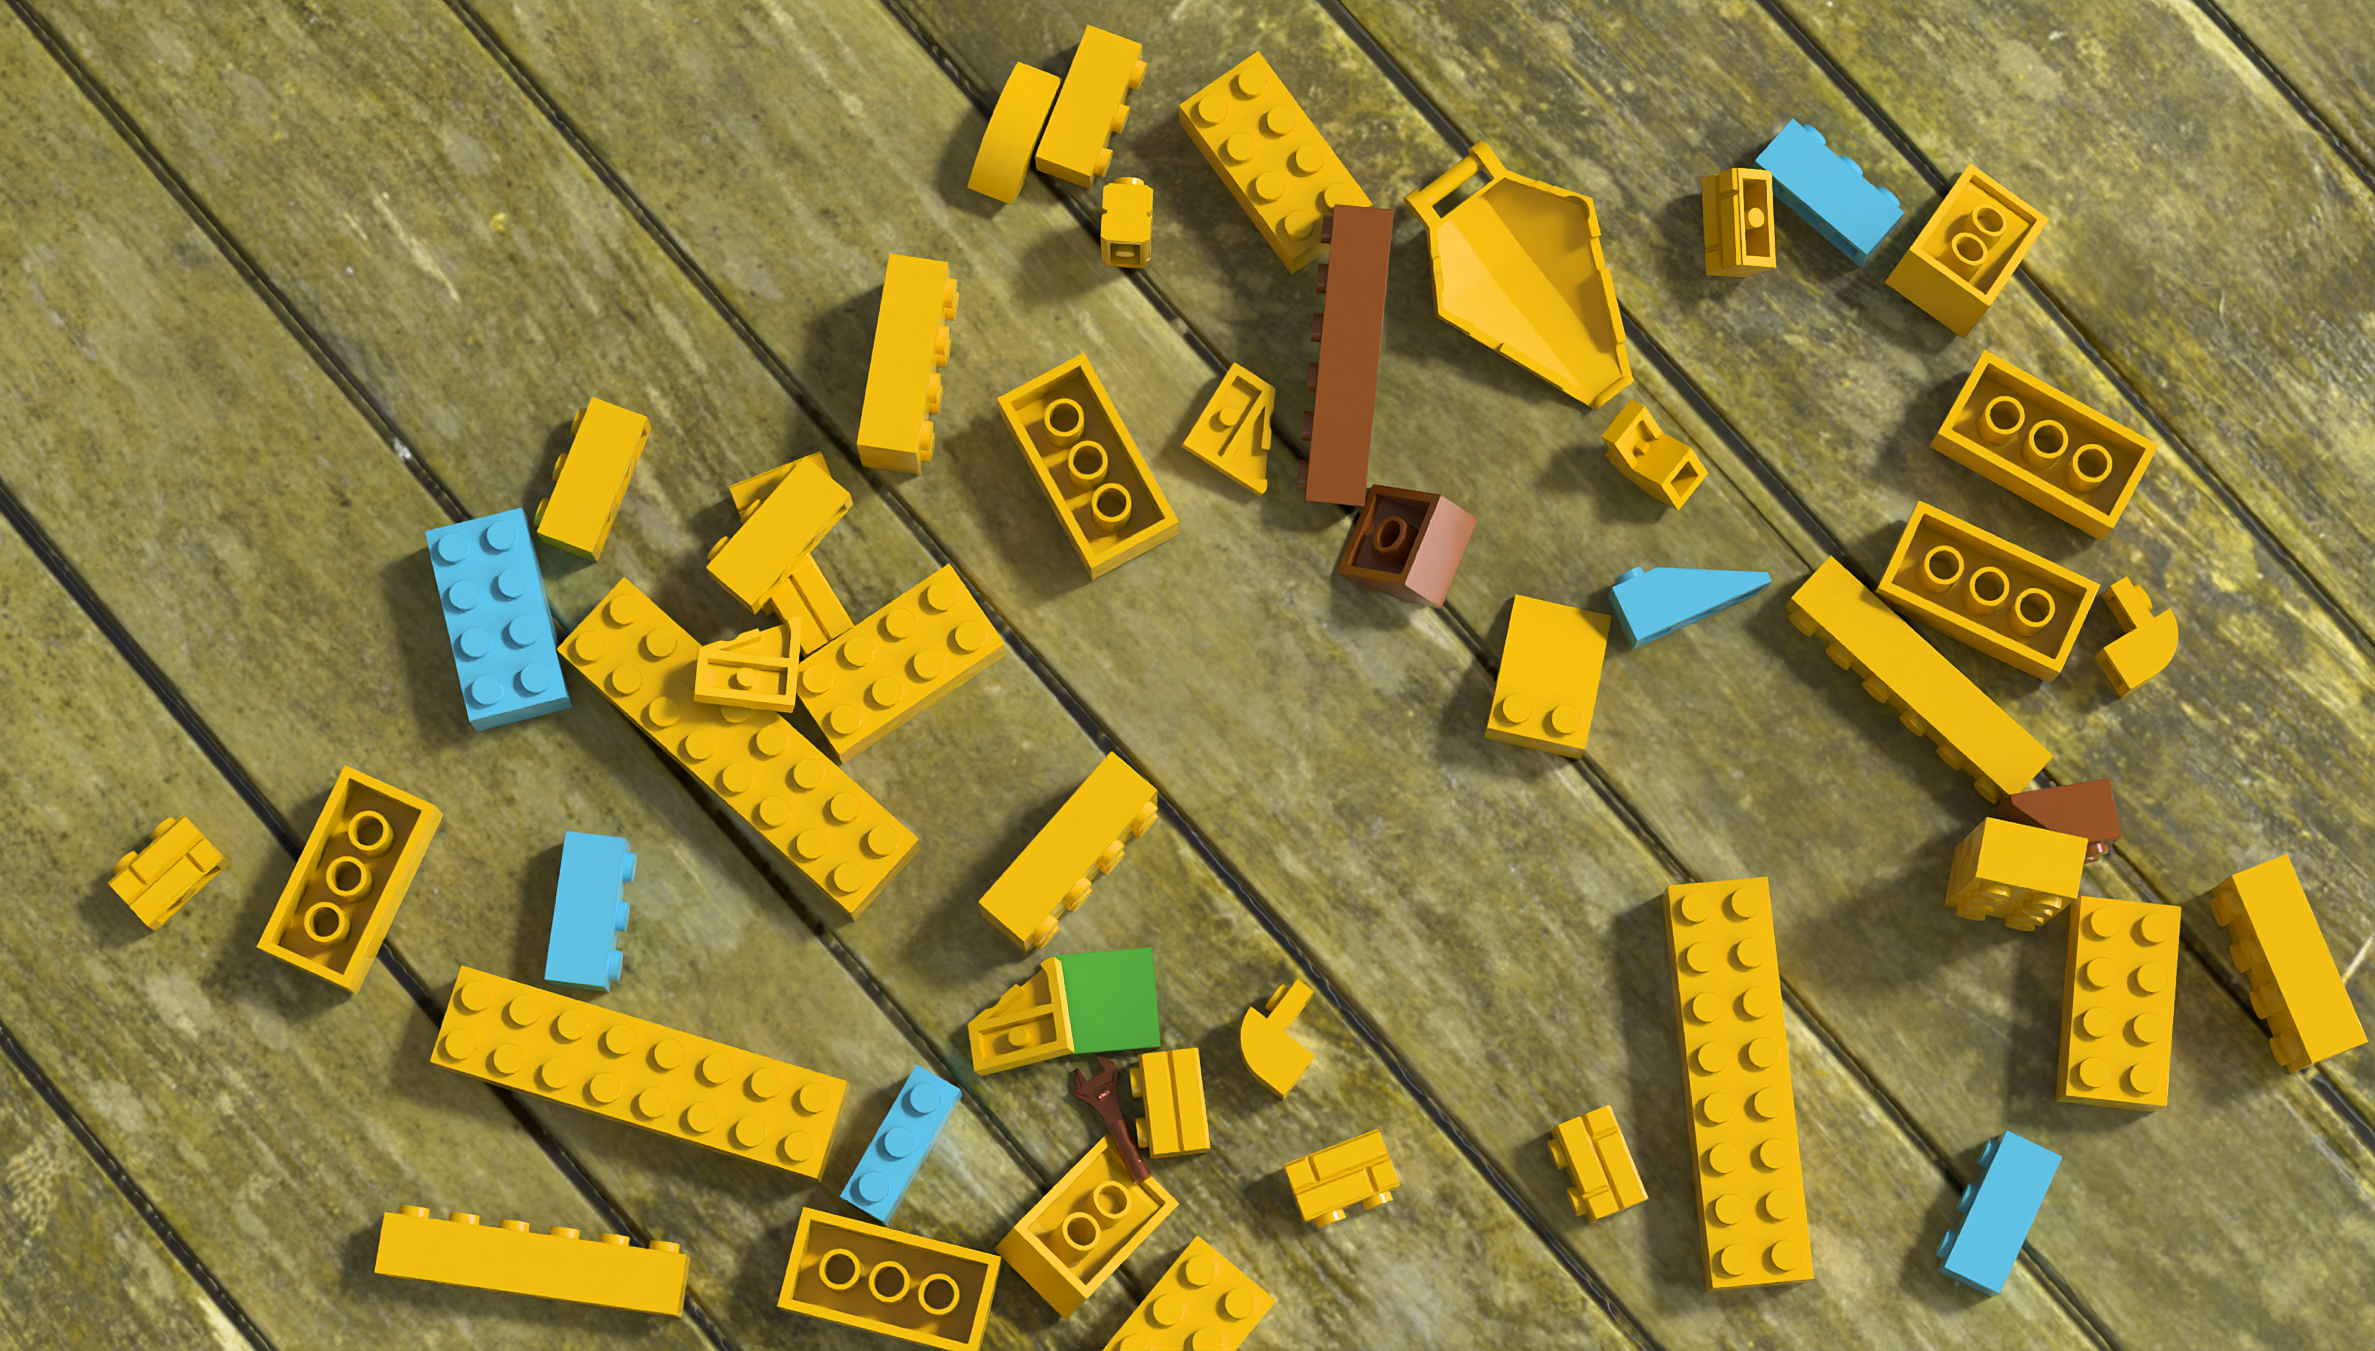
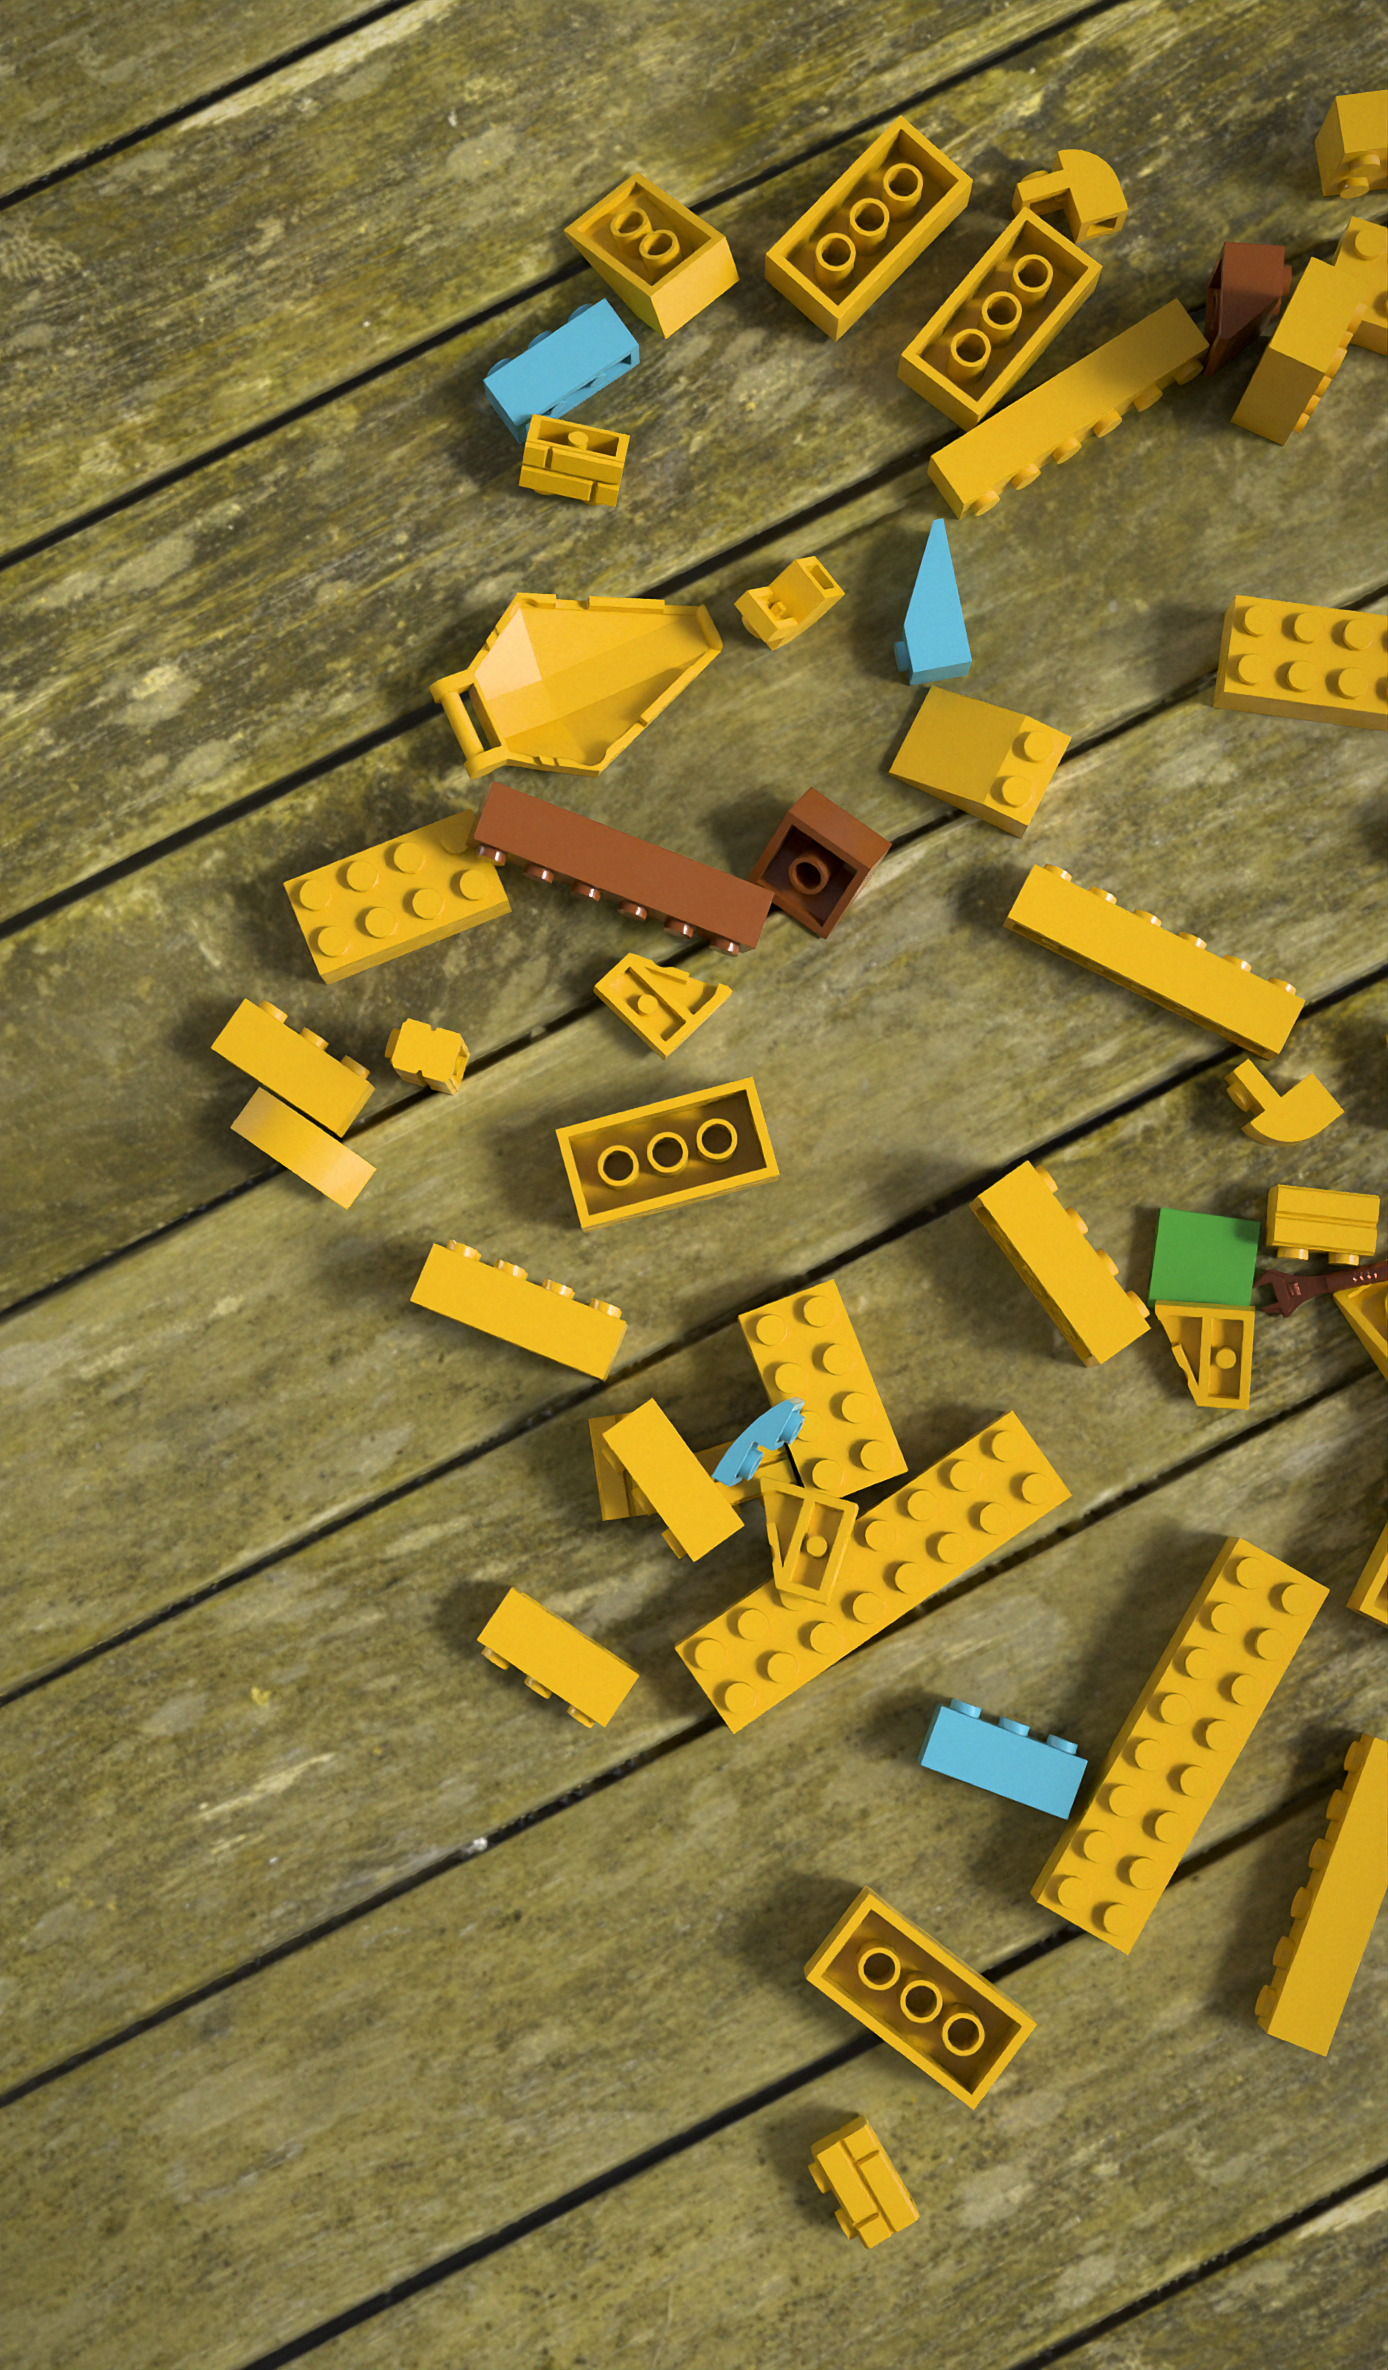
camera: 75 degrees left, 5 degrees up
medium azure brick [425,507,573,731] -> none
medium azure brick [840,1064,963,1226] -> none
none -> medium azure slope [712,1397,805,1487]
none -> yellow brick [1002,864,1306,1061]

